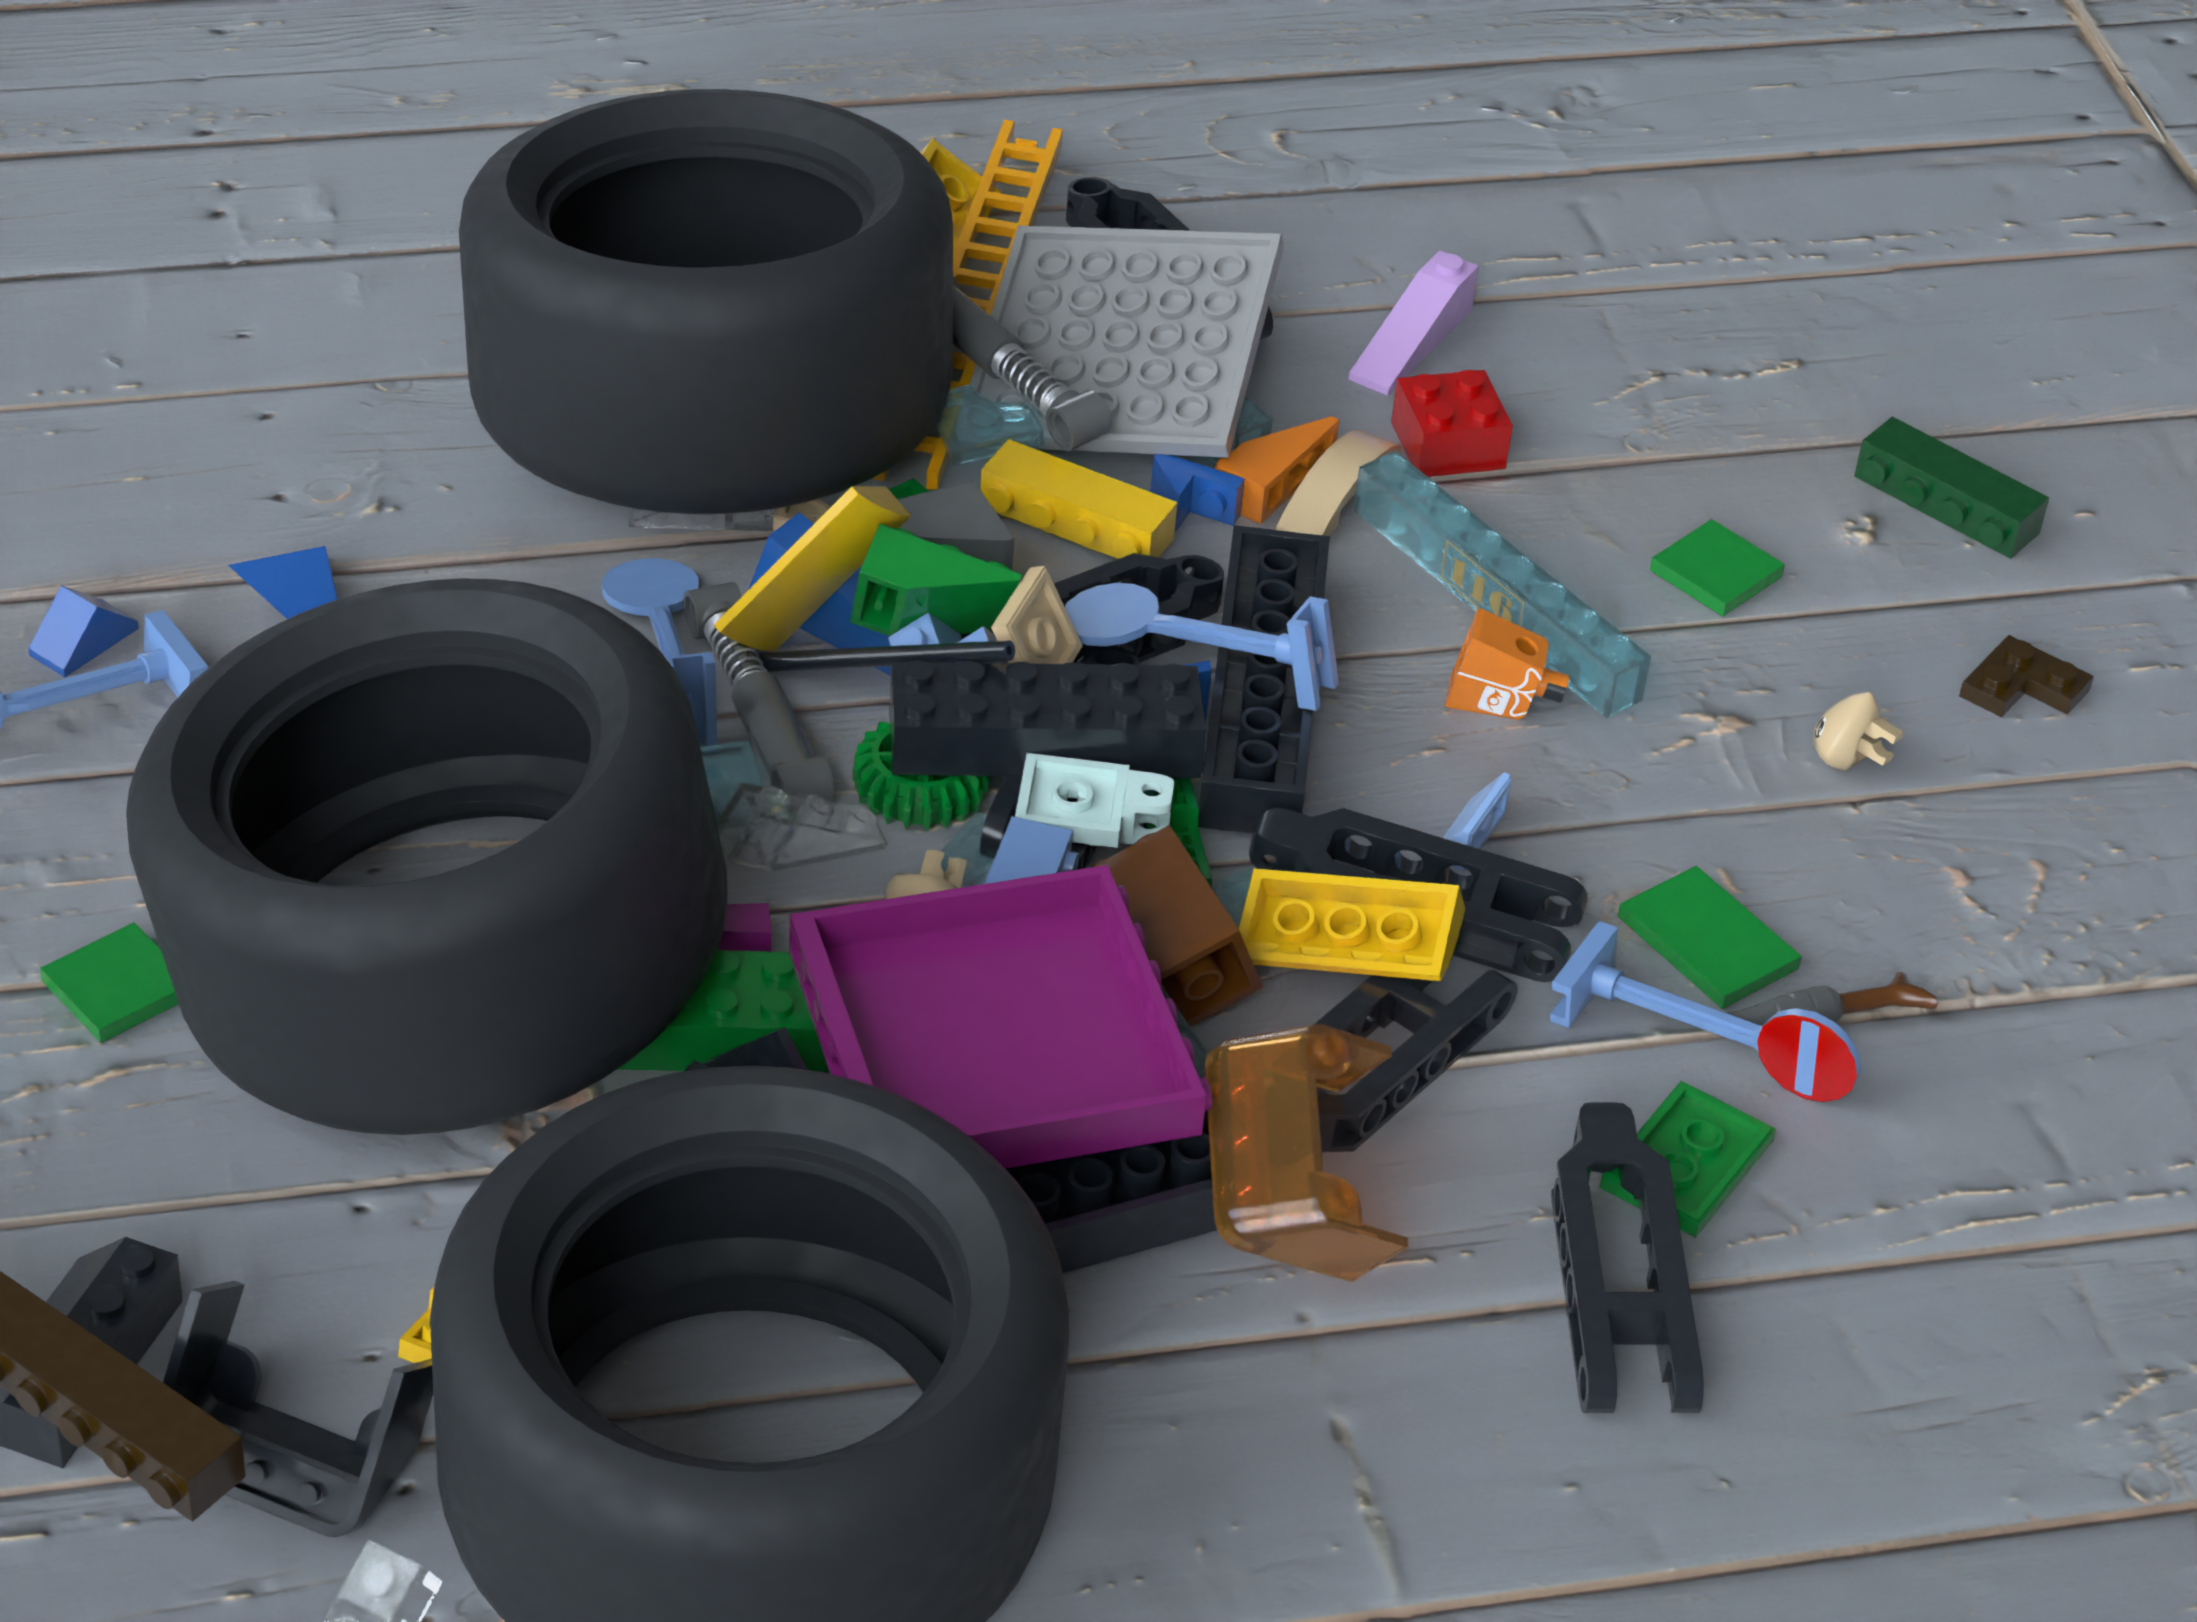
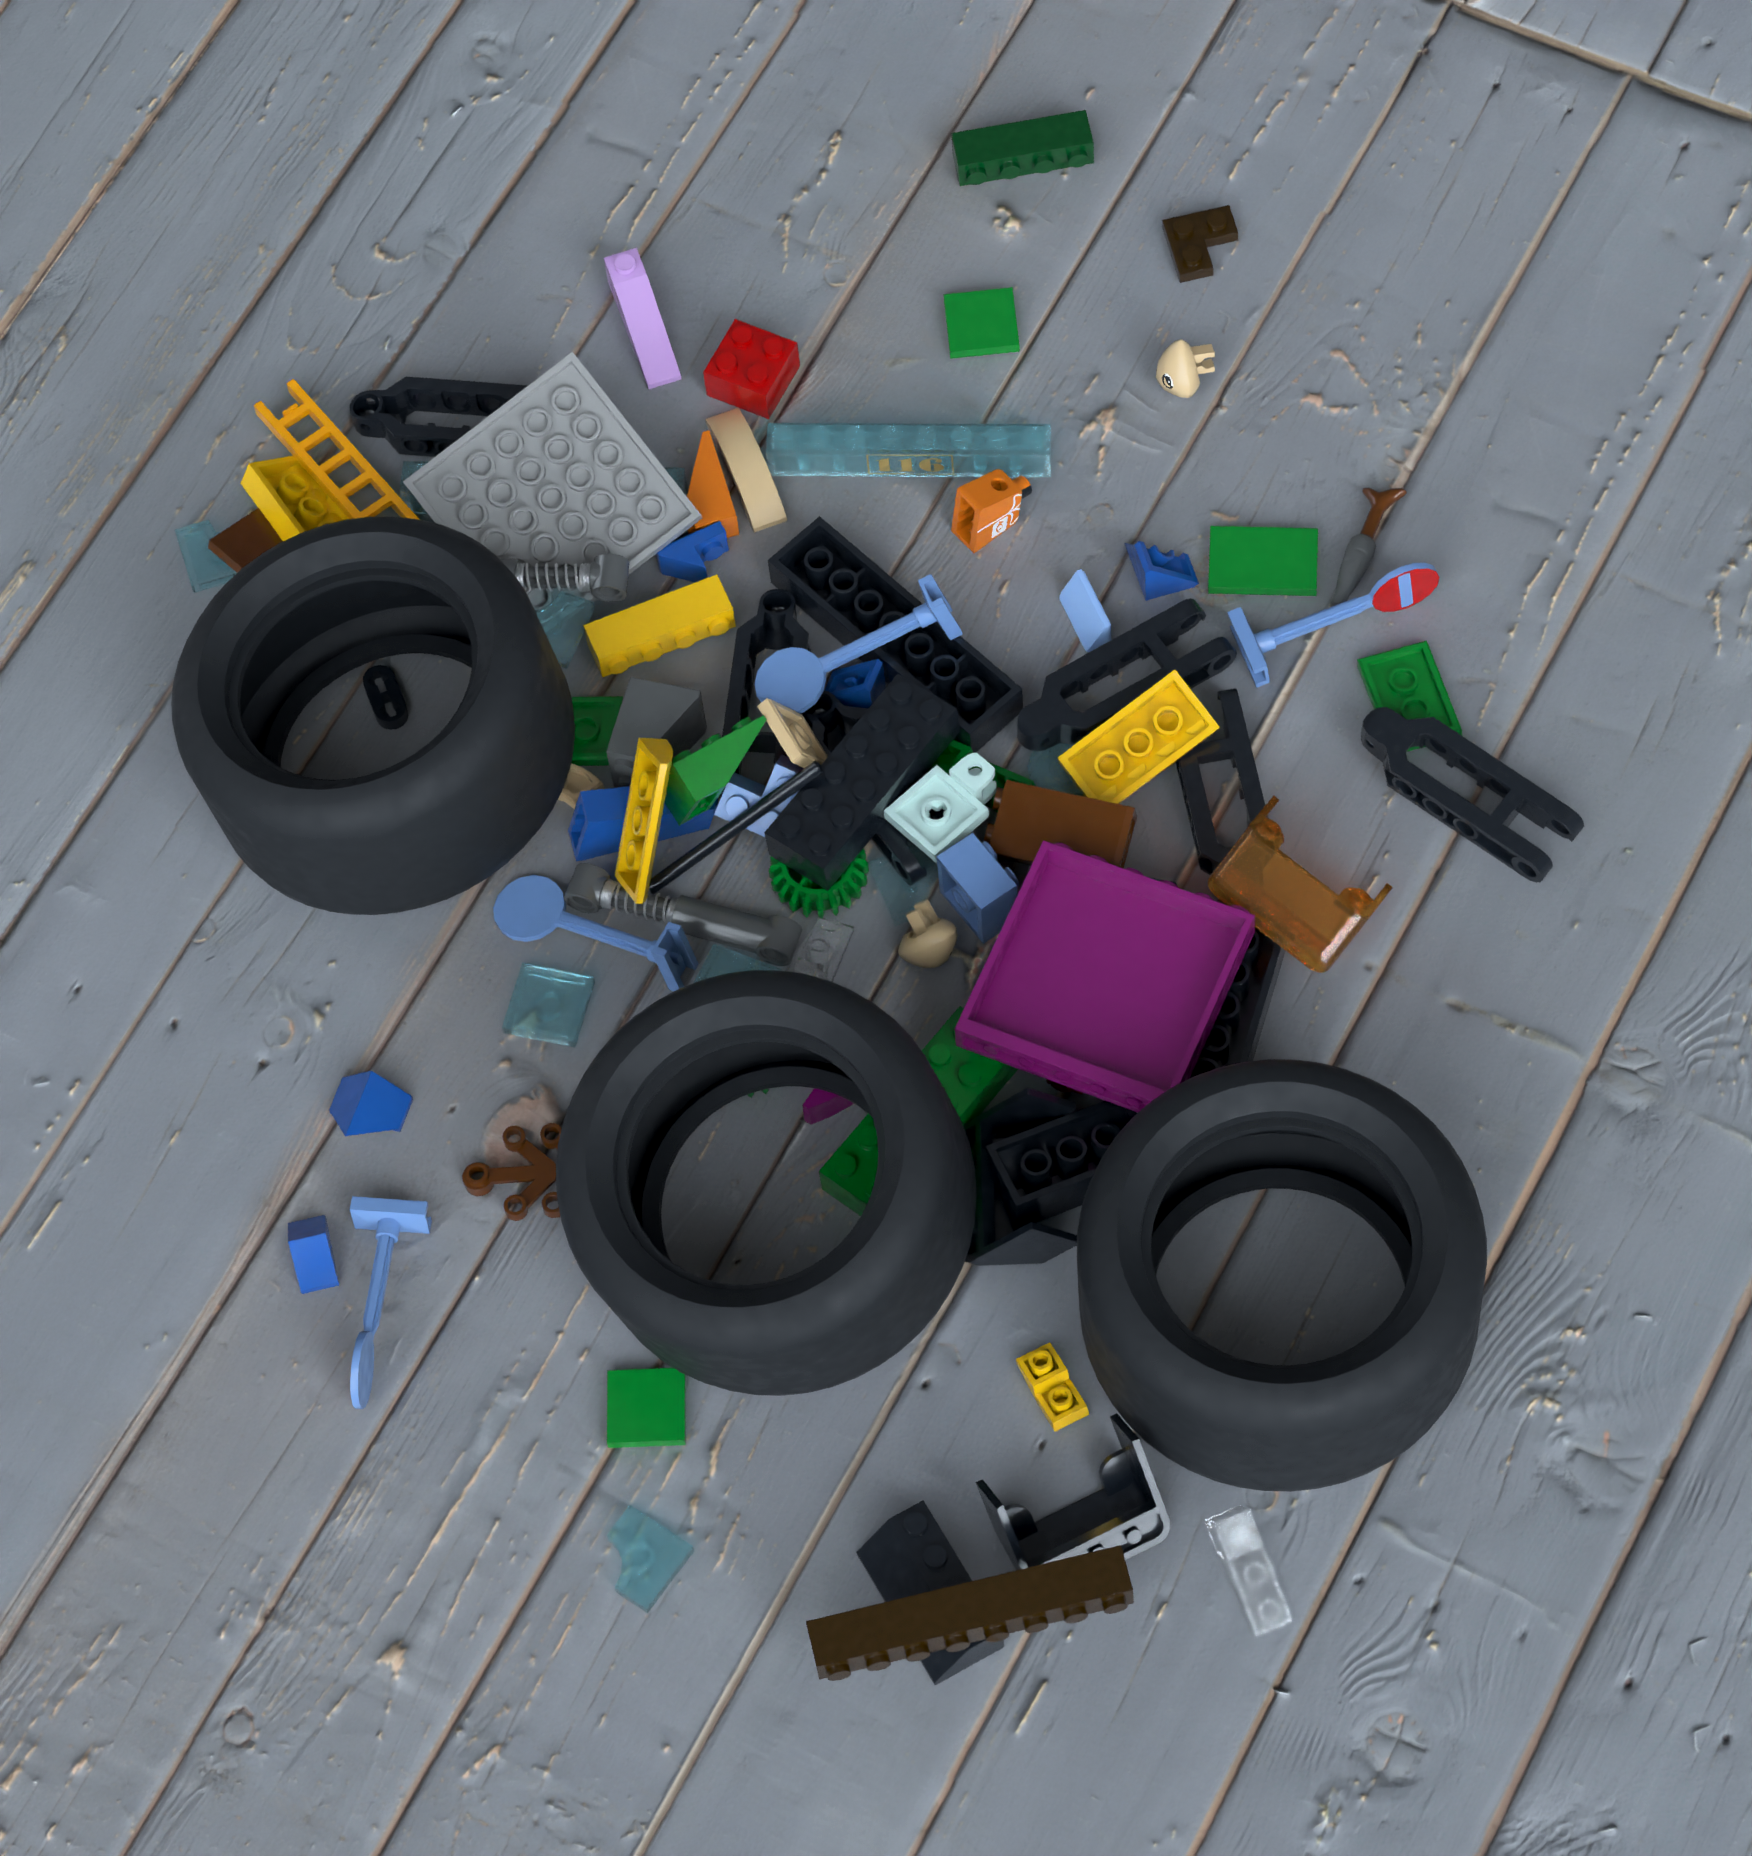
camera: 40 degrees left, 20 degrees up
none -> blue slope [1124,541,1199,601]

